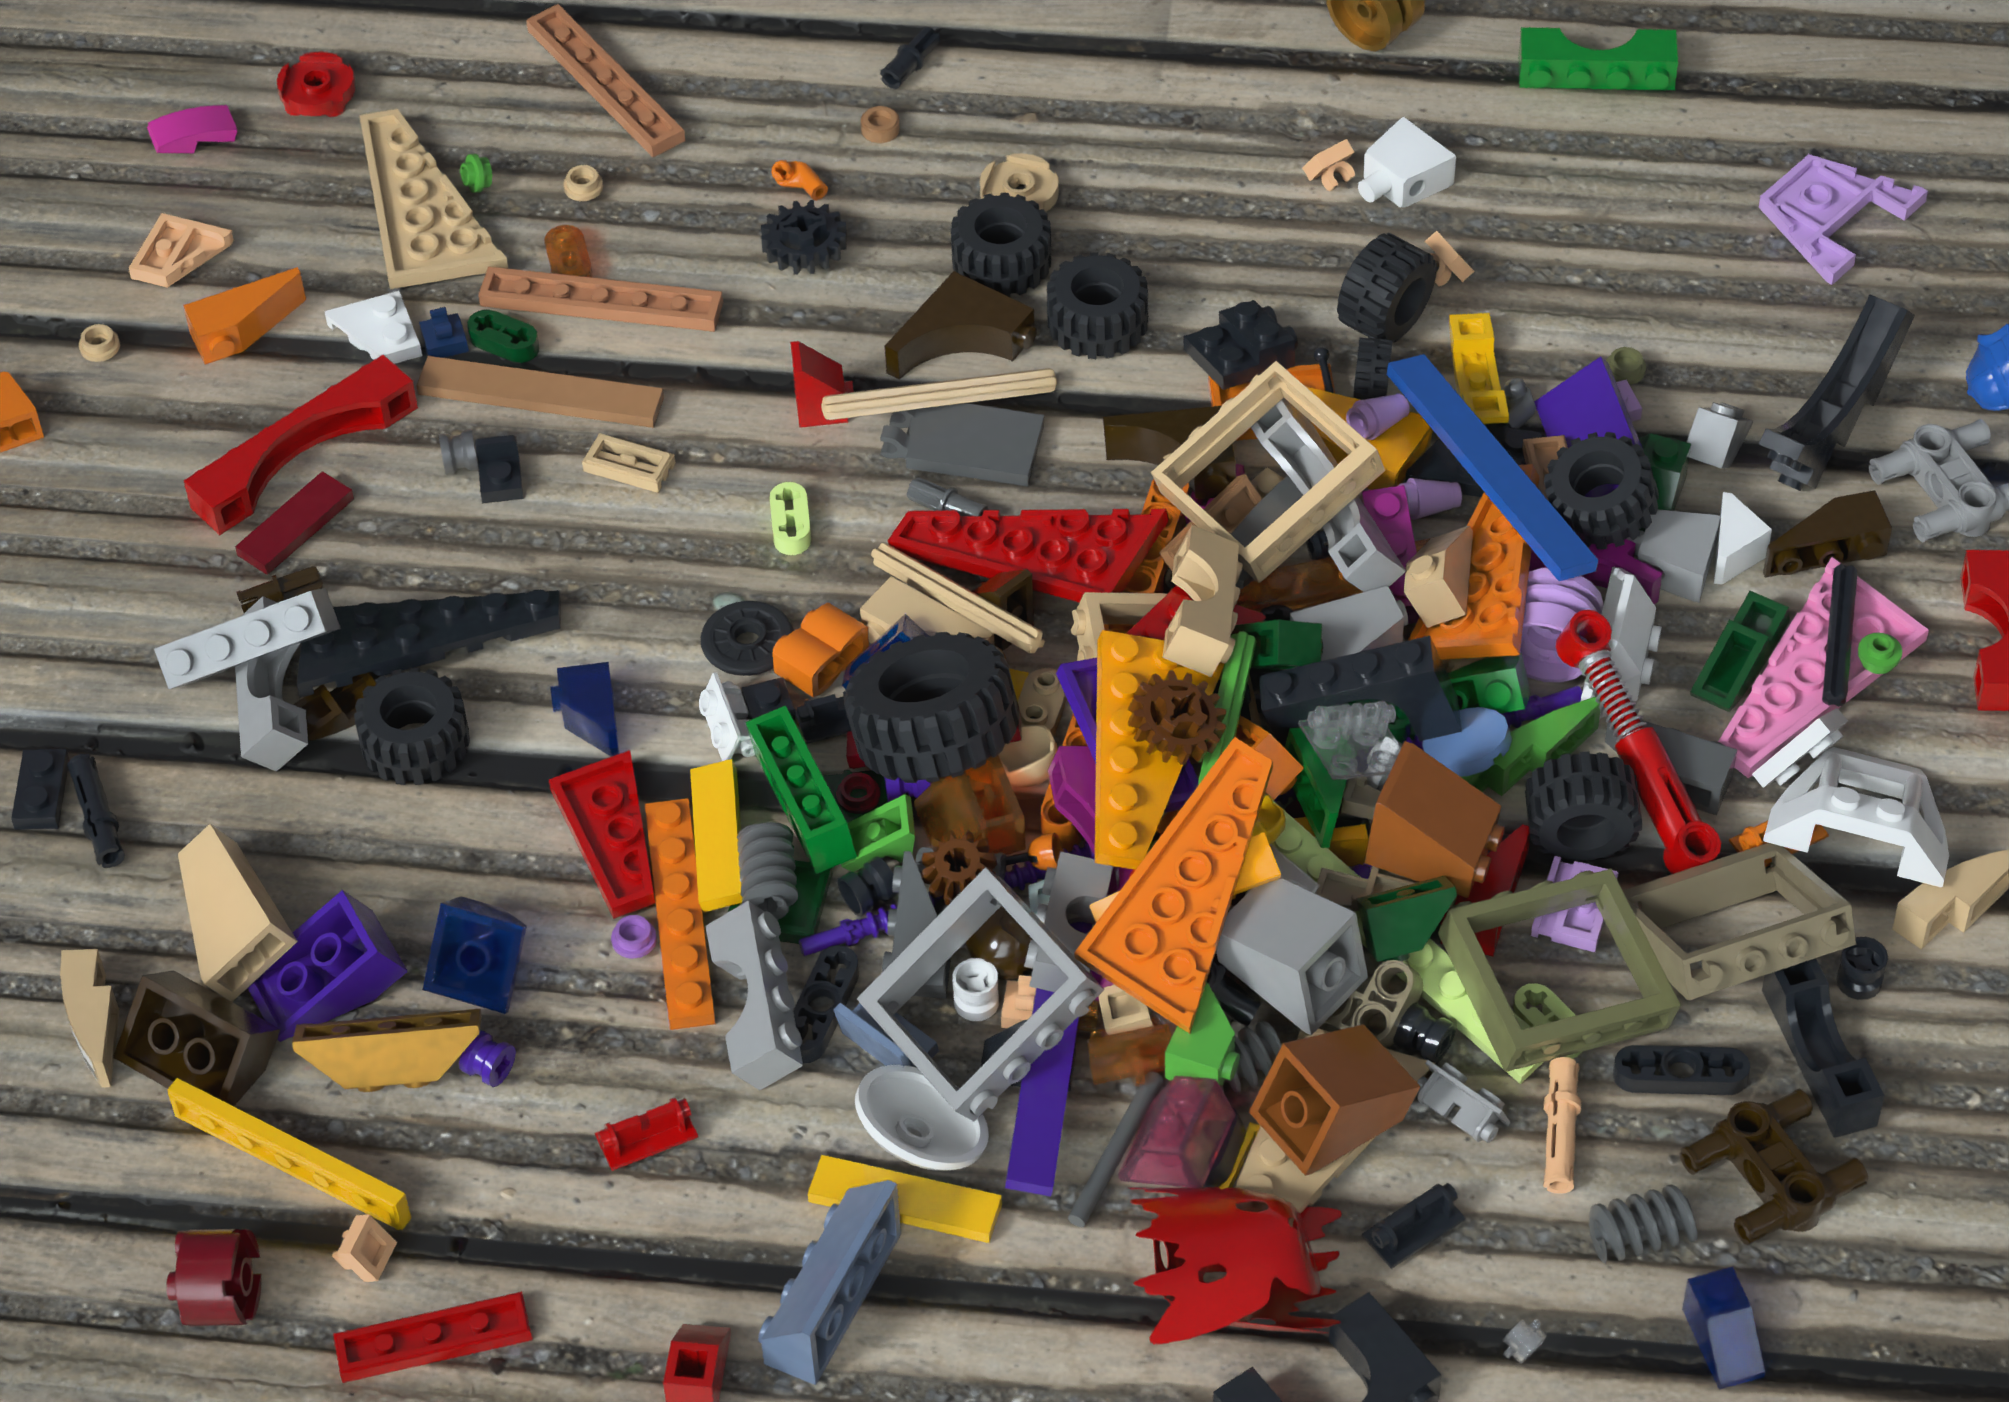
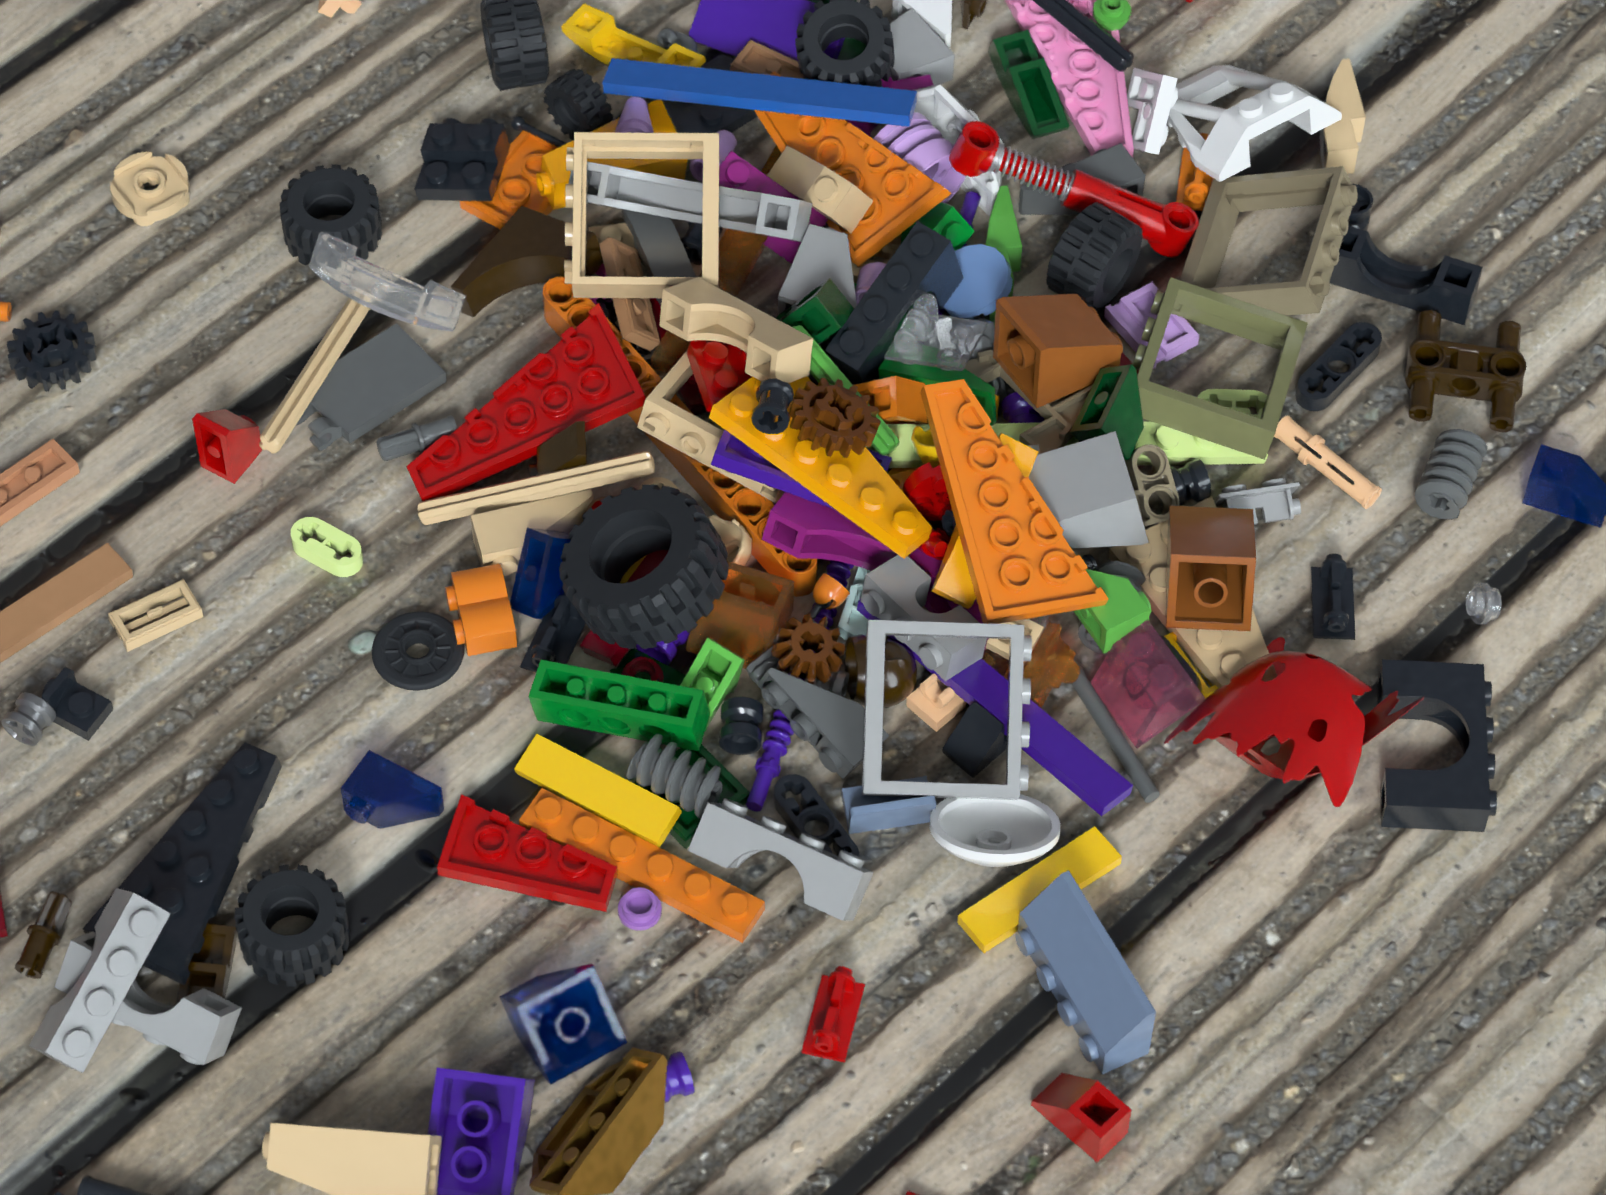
camera: 55 degrees left, 5 degrees up
white hinge [699,672,755,761] -> none
black plate [742,677,796,720] -> none
dark brown arch [884,271,1037,380] -> none
black tyre [950,192,1052,297] -> none
white wheel [953,958,999,1021] -> none
none -> clear slope [309,231,466,332]
none -> black bush [752,378,794,434]

